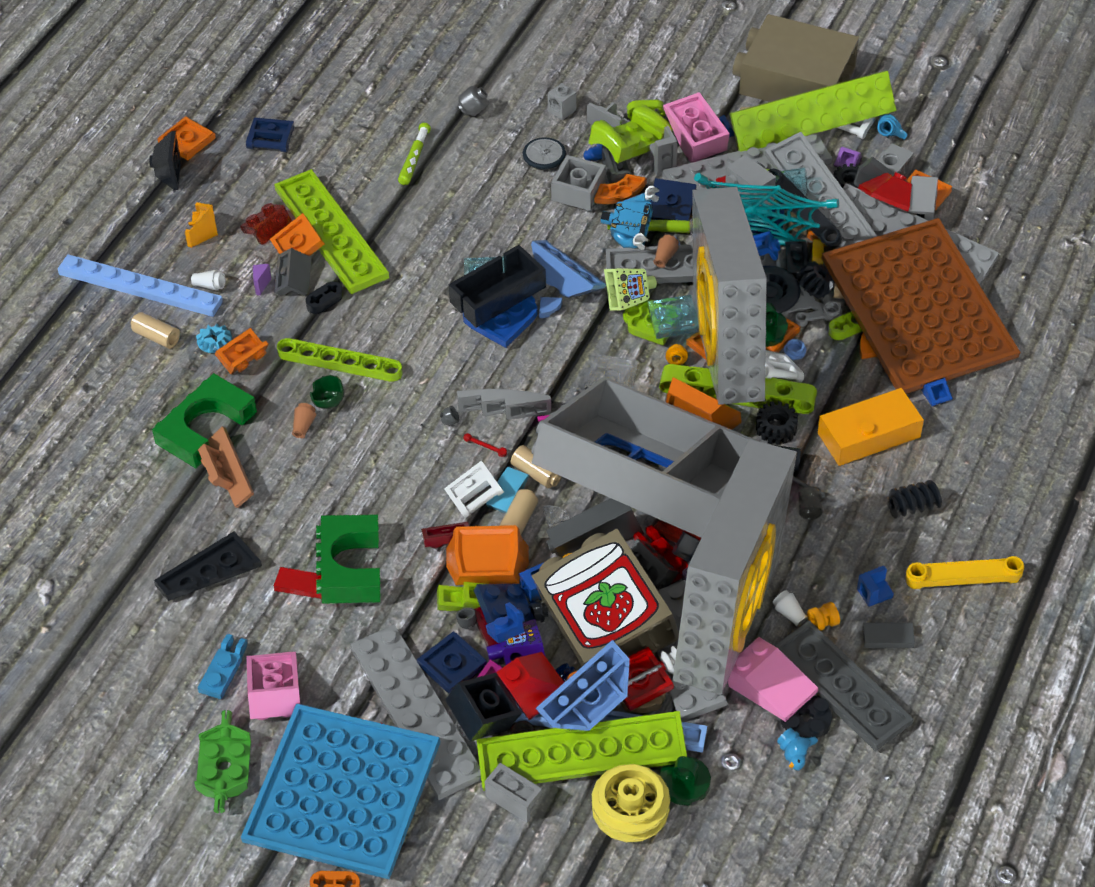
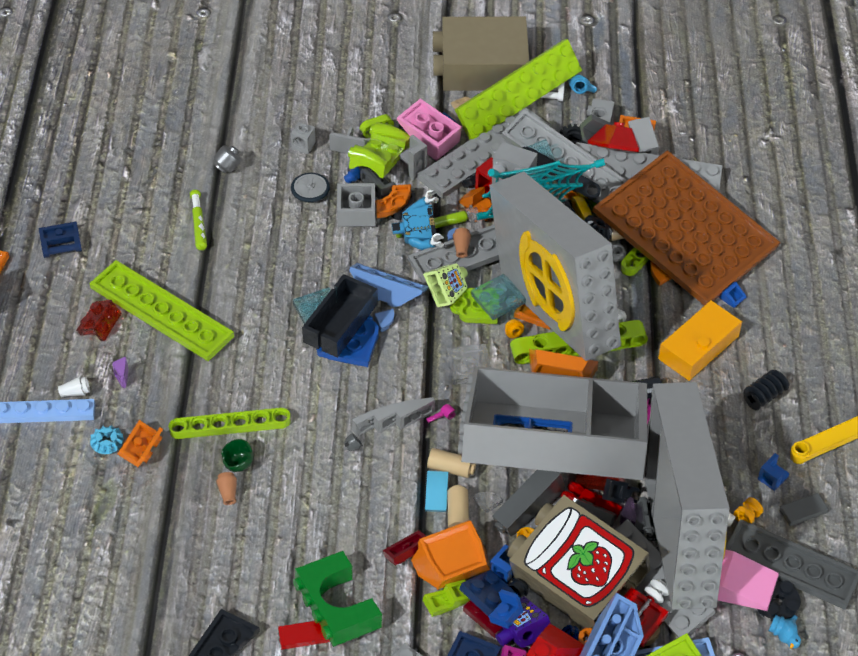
camera: 25 degrees left, 0 degrees up
tan brick [131,312,180,349] -> none
green arch [152,373,257,469] -> none
light orange slope [185,202,218,248] -> none
nougat bracket [198,426,254,508] -> none
orange plate [270,213,325,256] -> none
dark grey panel [274,248,311,296] -> none
black beam [305,281,343,314] -> none
white plate [444,461,504,520] -> none
dark grey hinge [456,608,477,629] -> none
red hinge [463,433,507,457] -> none
dark blue plate [650,178,697,221] -> none
black tyre [756,401,798,445] -> none
medium lavender slope [834,146,862,167] -> none

